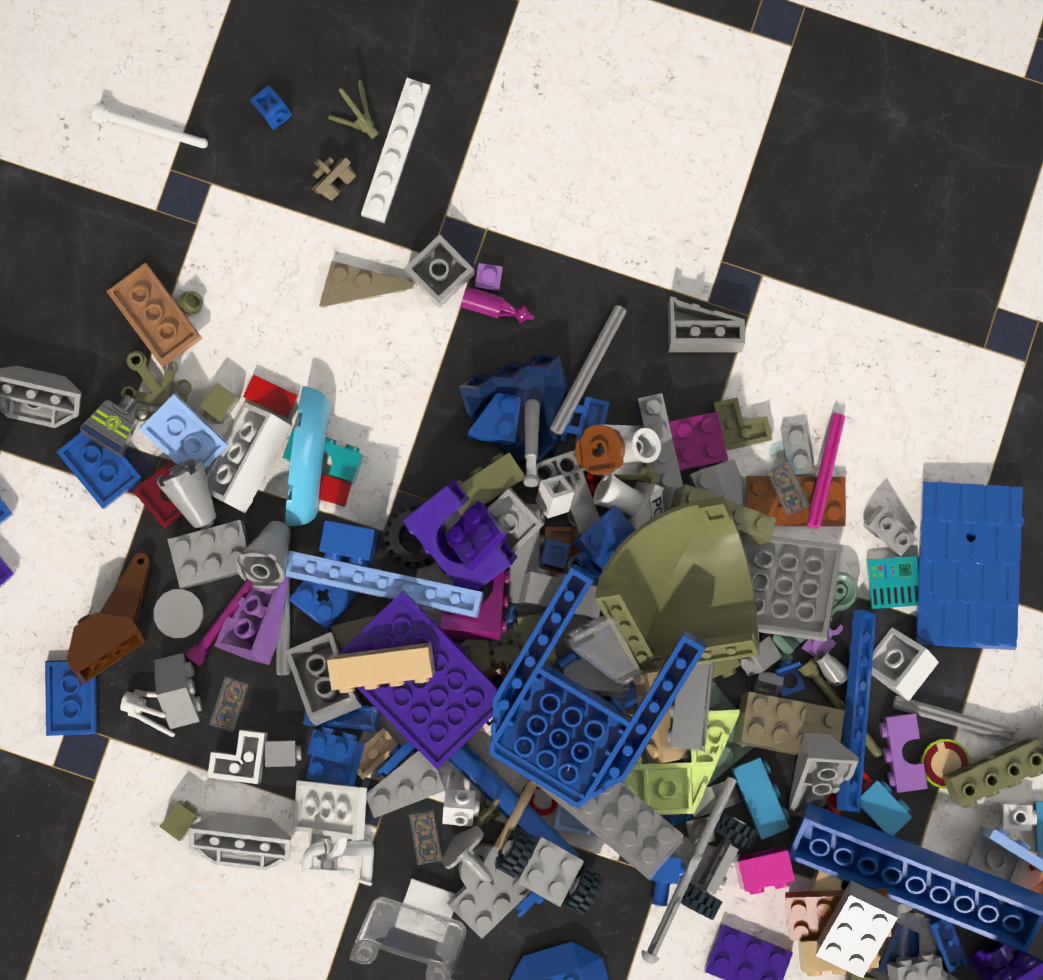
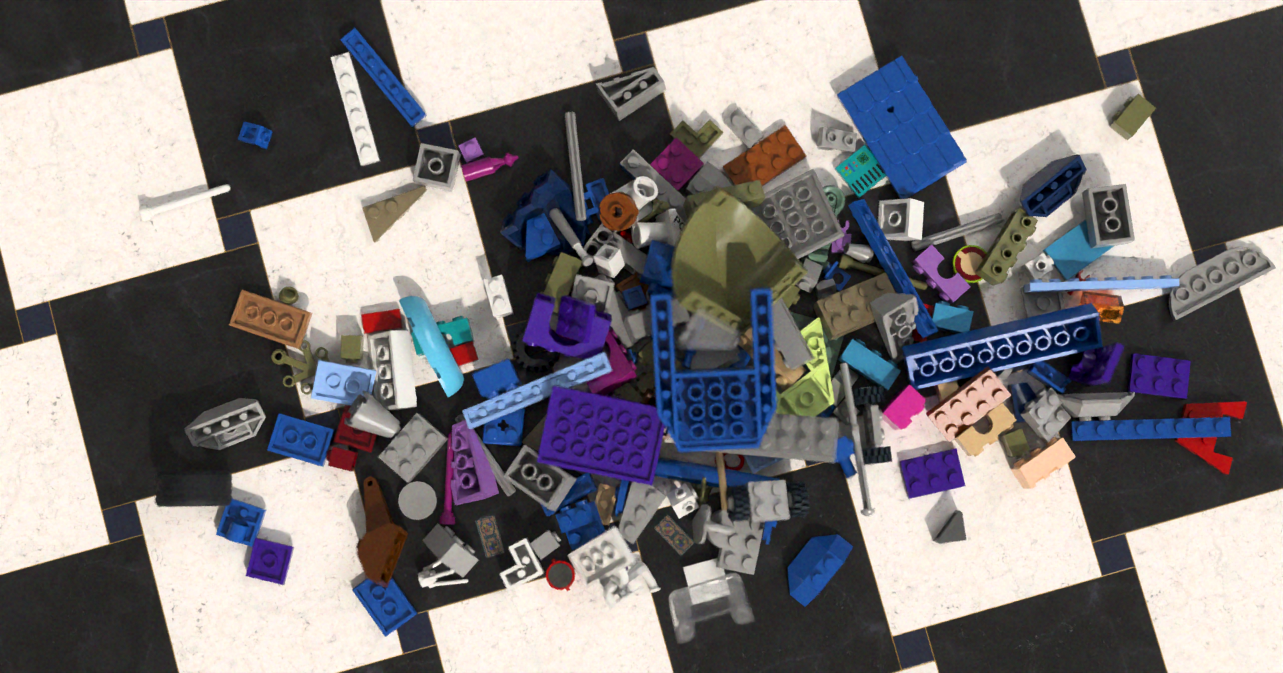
camera: 30 degrees left, 0 degrees up
dark grey torso [79,394,138,458] -> none
olive brick [159,800,201,842] -> none
light grey wedge [189,813,291,871] -> none
light grey cone [236,521,291,589] -> none
dark tan hips [312,157,356,201] -> none
tan brick [327,642,436,693] -> none
olive plant [328,80,379,139] -> none
clear light blue tile [766,461,810,517] -> none
dark pink axle [807,413,845,529] -> none
brick [816,881,898,978] -> none
none -> dark red brick [326,447,358,471]
none -> blue plate [340,28,427,127]
none -> white brick [484,275,514,319]
none -> pearl dark grey piece [546,559,576,591]

